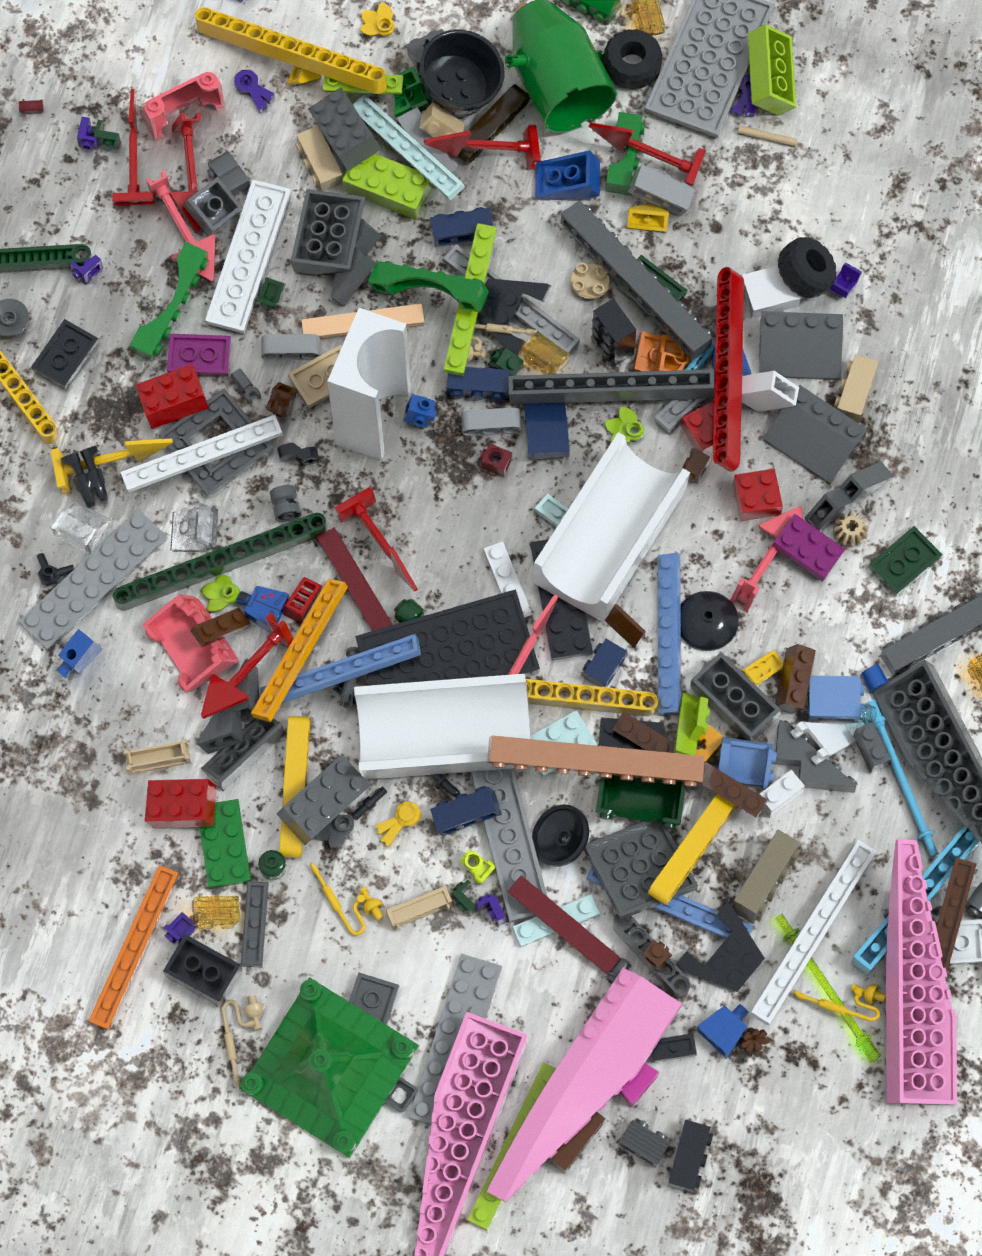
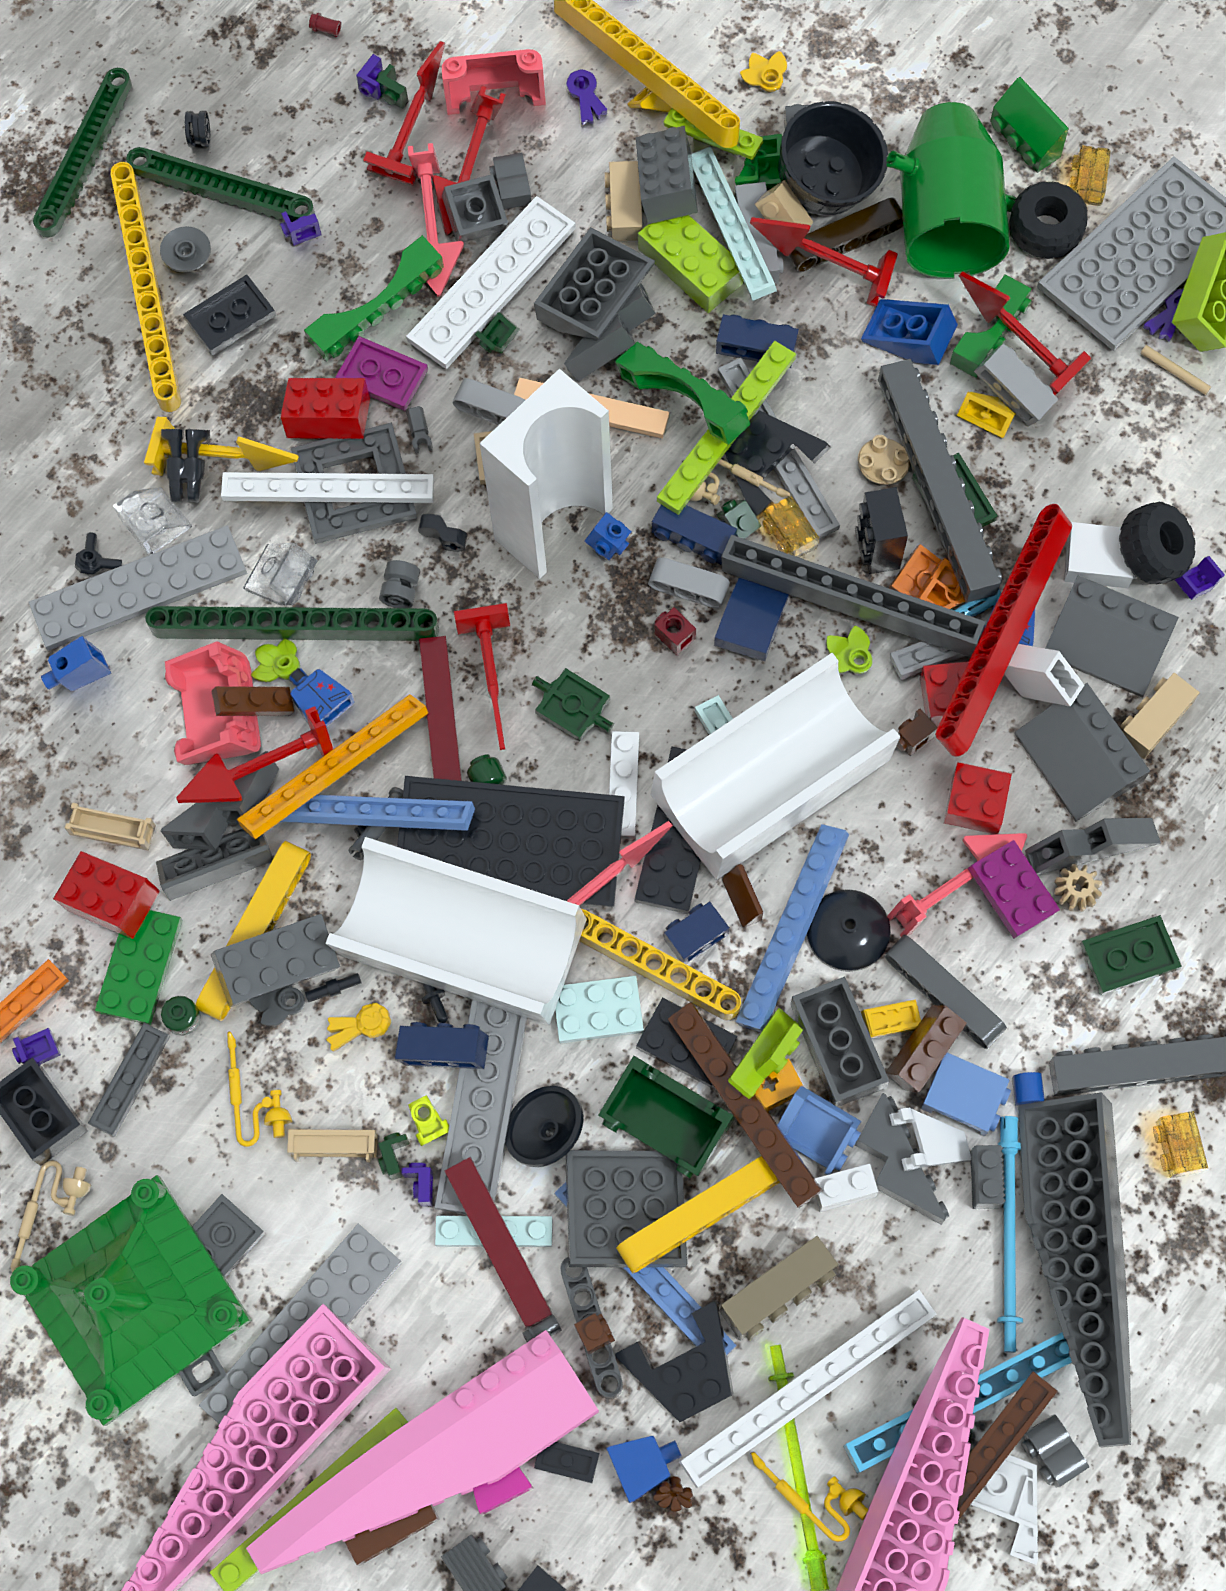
camera: 25 degrees right, 0 degrees up
clear yellow brick [192,896,240,929] -> none
reddish brown brick [266,382,297,417] -> none
red slope [283,577,322,623] -> none
nougat brick [487,735,705,787] -> none
clear light blue plate [859,704,877,725] -> none
none -> dark green plate [532,668,614,741]
none -> dark grey beam [884,935,1007,1049]

